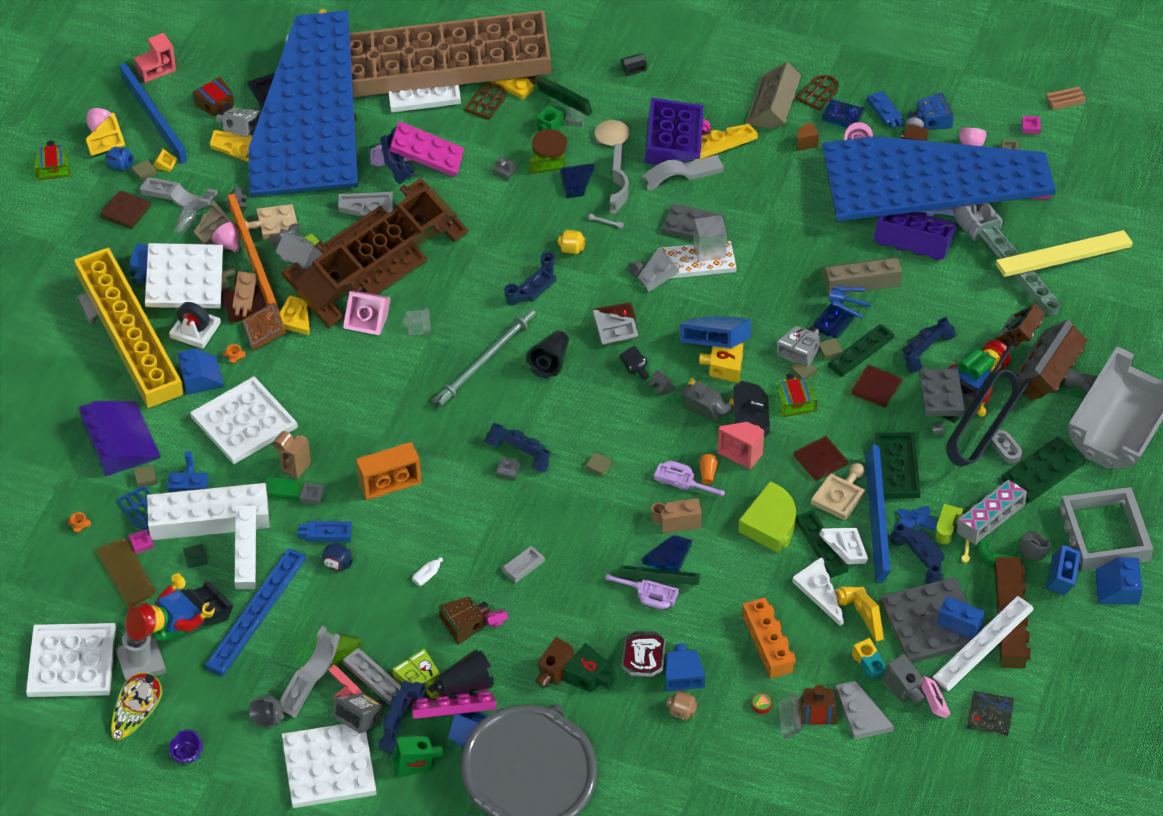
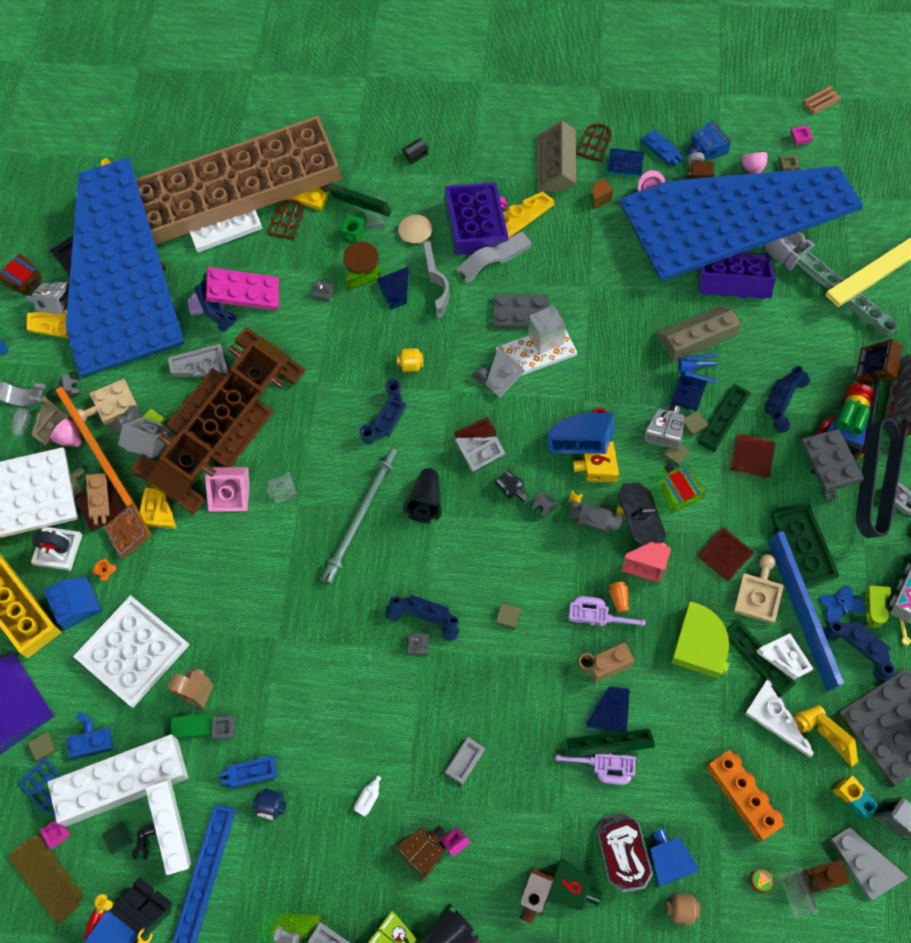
camera: 10 degrees left, 15 degrees up
orange brick [356,442,421,500] -> none
light grey hinge [587,214,624,229] -> none
none -> black arm [132,825,156,860]

